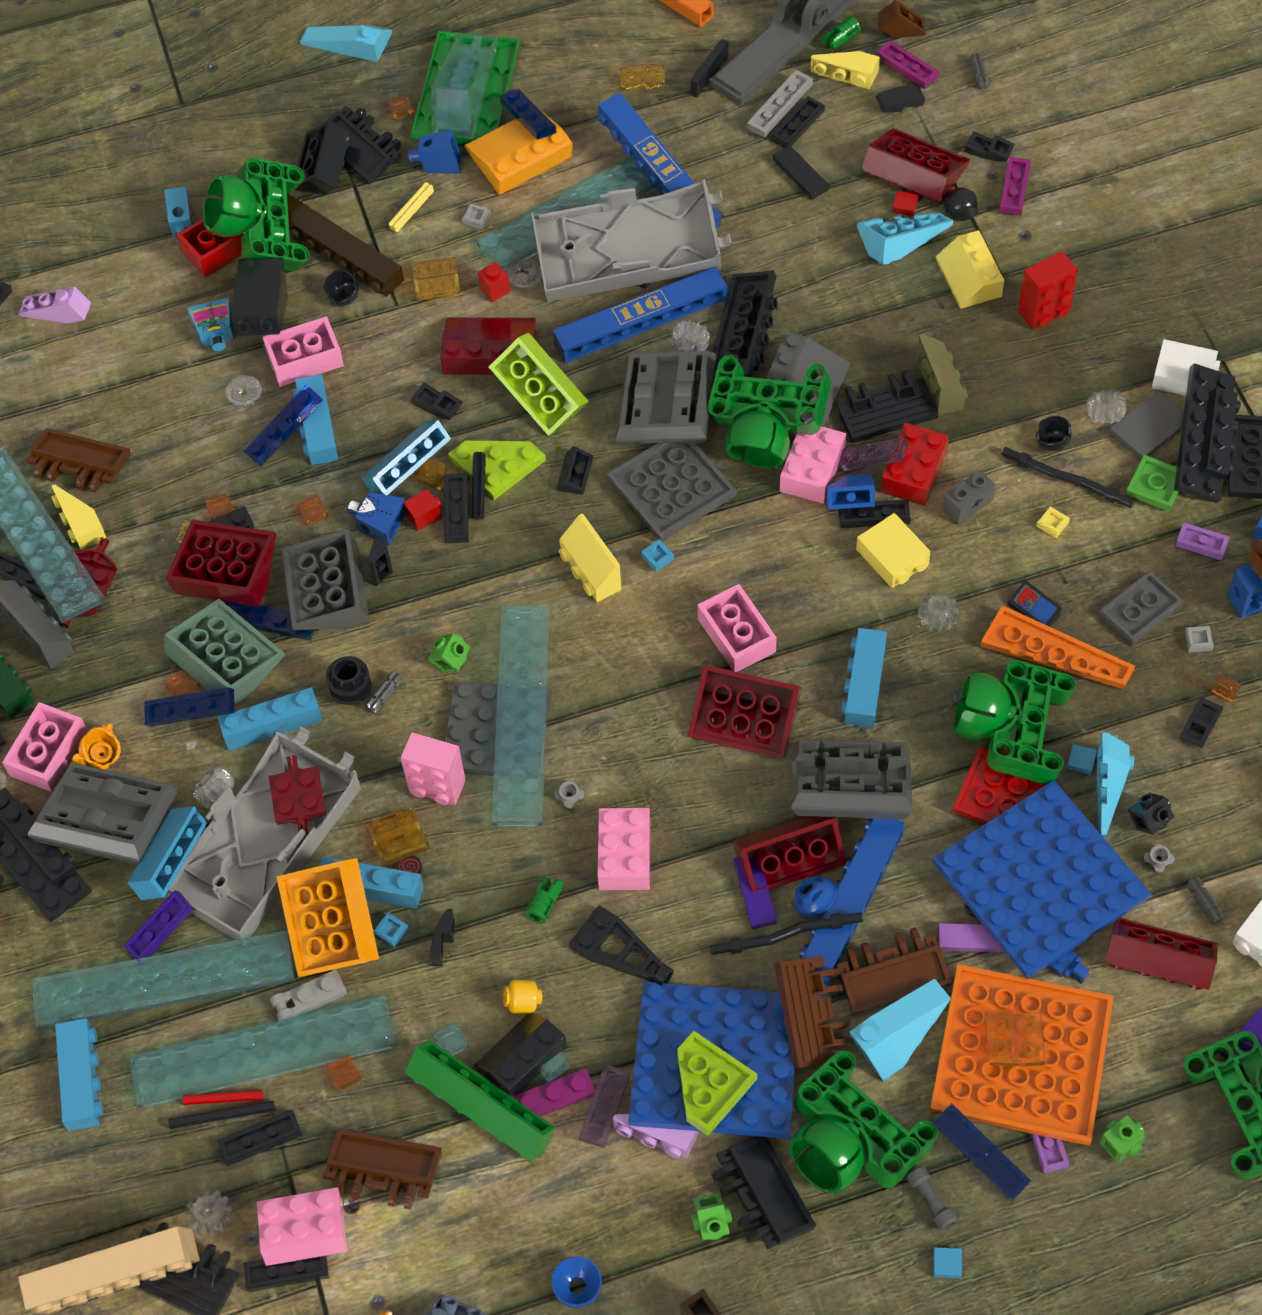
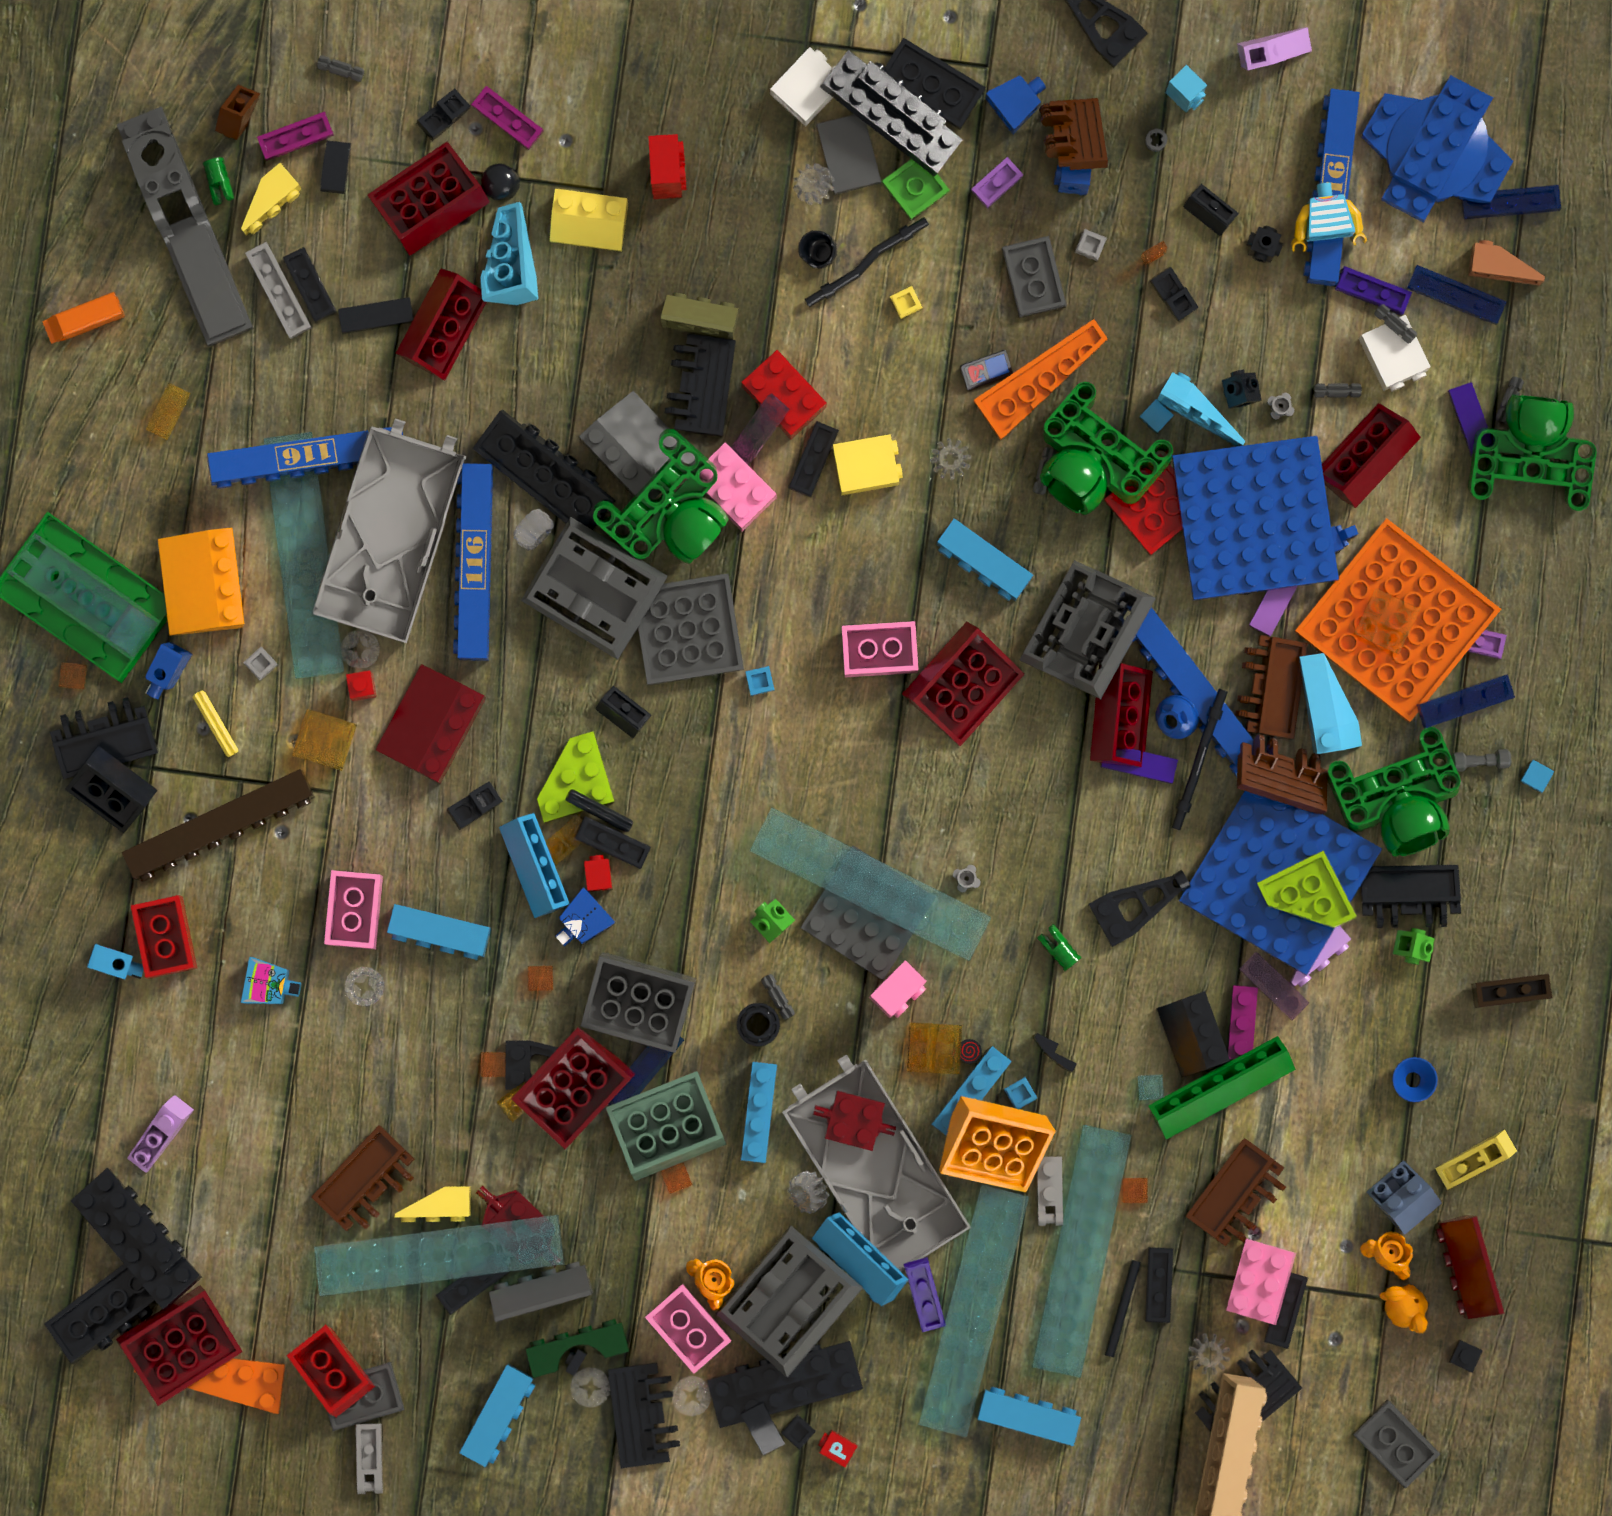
camera: 70 degrees left, 25 degrees up
clear blue plate [144,687,235,727] -> none
red bar [183,1089,264,1106] -> none
green beam [203,158,309,271] -> none
black slope [232,257,288,336] -> none
clear blue plate [244,384,323,467] -> none
black hair [323,270,359,306] -> none
black slope [367,538,393,586] -> none
lime slope [489,333,589,436] -> none
clear blue plate [500,89,557,140] -> none
yellow head [503,980,542,1014] -> none
clear light blue tile [541,1051,569,1082] -> none
light yellow slope [558,513,622,602] -> none
bright pink brick [598,808,650,890] -> none
black tile [690,39,729,97] -> none
blue slope [827,473,875,510] -> none
red tile [893,191,919,216] -> none
dark grey brick [942,470,996,525] -> none
bright green brick [1100,1115,1146,1164] -> none
none -> dark red slope [396,268,487,381]

